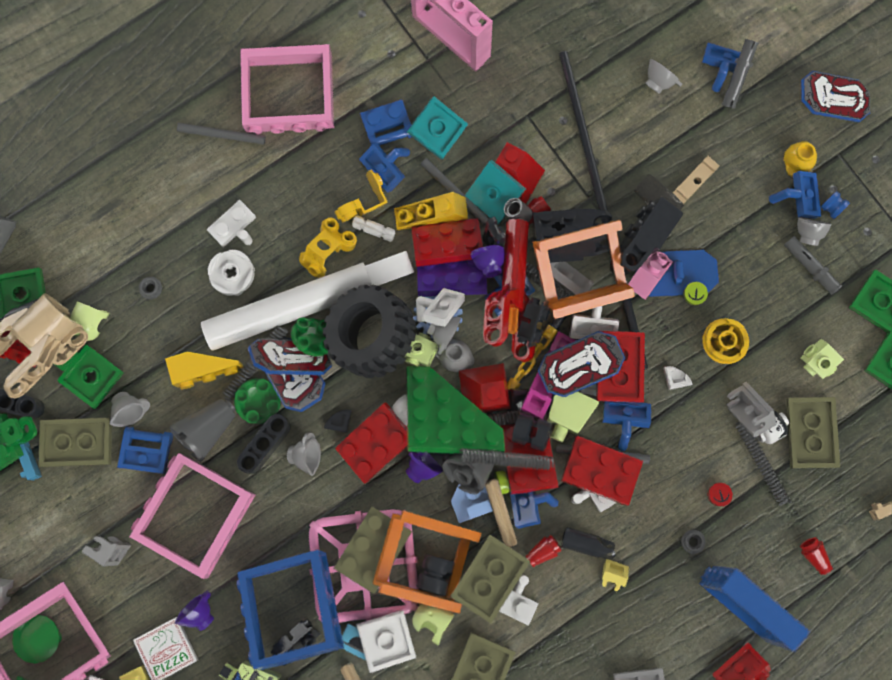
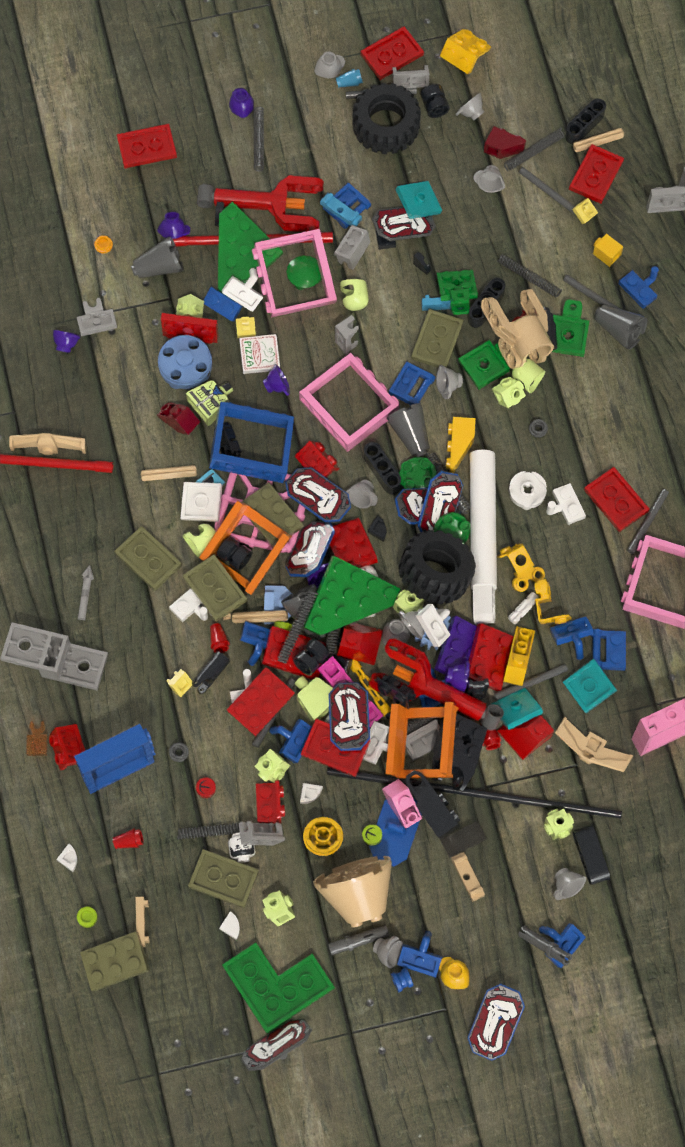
camera: 105 degrees right, 10 degrees down
none -> white tile [57,844,77,872]
none -> white tile [219,912,240,940]
none -> yellowish green brick [254,749,290,783]
none -> red bracket [256,780,285,824]
none -> shield [285,468,351,522]
none -> shield [285,521,335,577]
none -> red bracket [294,441,340,478]
none -> tan cone [313,856,392,927]
none -> yellowish green helmet [340,279,369,311]
none -> yellowish green brick [492,377,526,408]
none -> yellowish green brick [544,809,574,840]
none -> tan plate [555,717,633,772]
none -> black beam [572,825,610,885]
none -> red plate [584,467,650,533]

